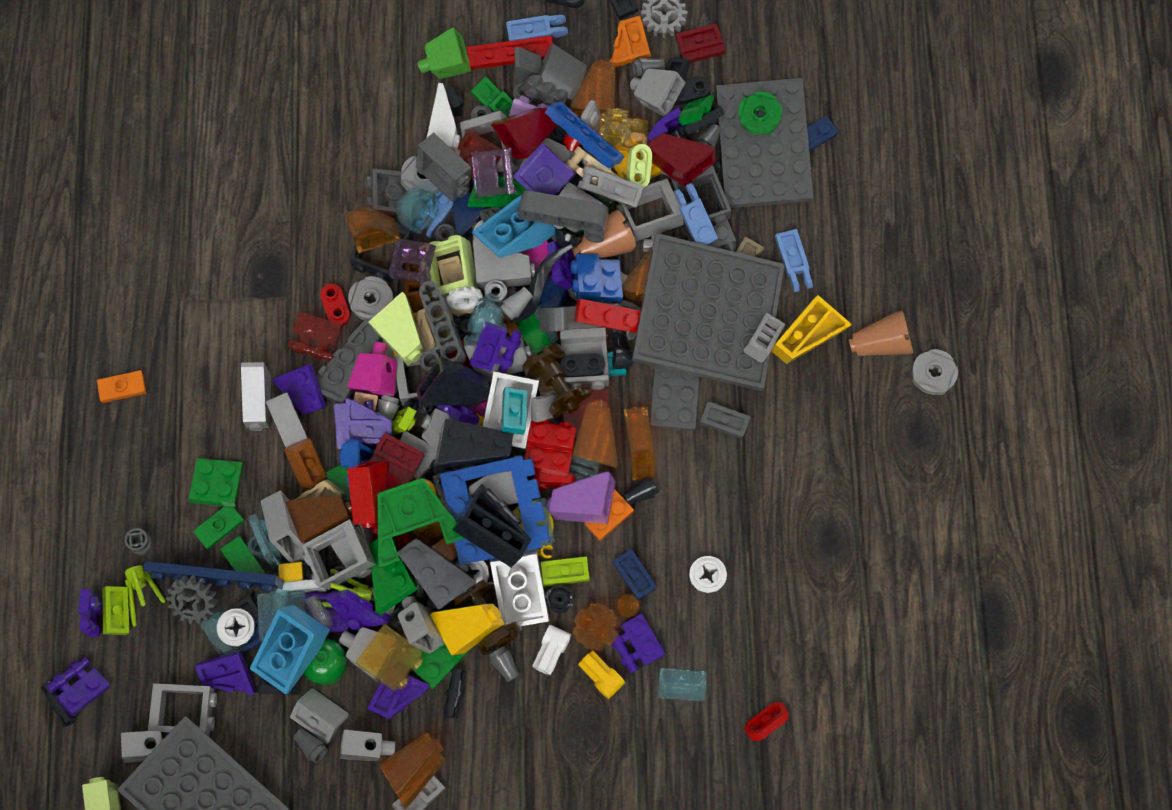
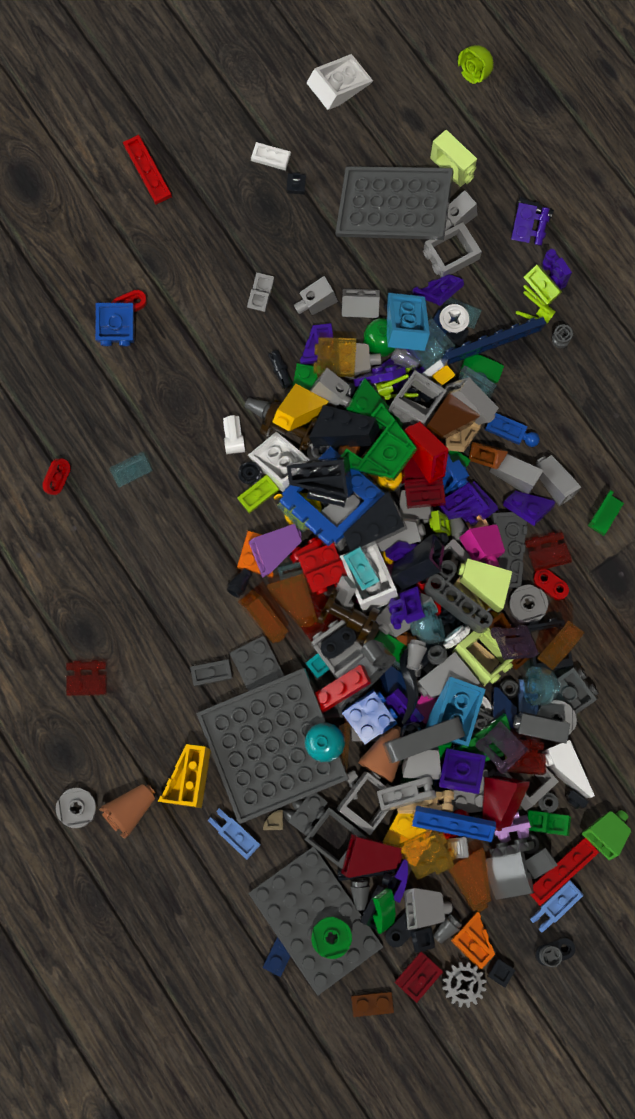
camera: 145 degrees right, 5 degrees up
dark grey gear [166,575,218,624] -> none
green plate [189,458,244,507] -> none
green plate [193,506,245,550] -> none
dark grey cone [293,728,328,763] -> none
clear orange slope [379,733,445,808] -> none
clear orange plant [573,603,620,651] -> none
yellow piece [578,651,625,699] -> none
dark purple plate [607,614,665,674] -> none
black bar [611,332,633,370] -> none
dark blue plate [612,549,657,601] -> none
clear orange plate [617,594,640,618] -> none
yellowish green plate [627,144,652,188] -> none
medium blue hinge [674,183,718,245] -> none
white gear [689,556,727,594] -> none
light grey slope [743,312,785,363] -> none
none -> clear red plate [66,660,106,696]
none -> teal cylinder [305,722,345,762]
none -> reddish brown plate [351,991,394,1017]
none -> blue plate [485,413,540,447]
none -> green panel [588,490,624,536]

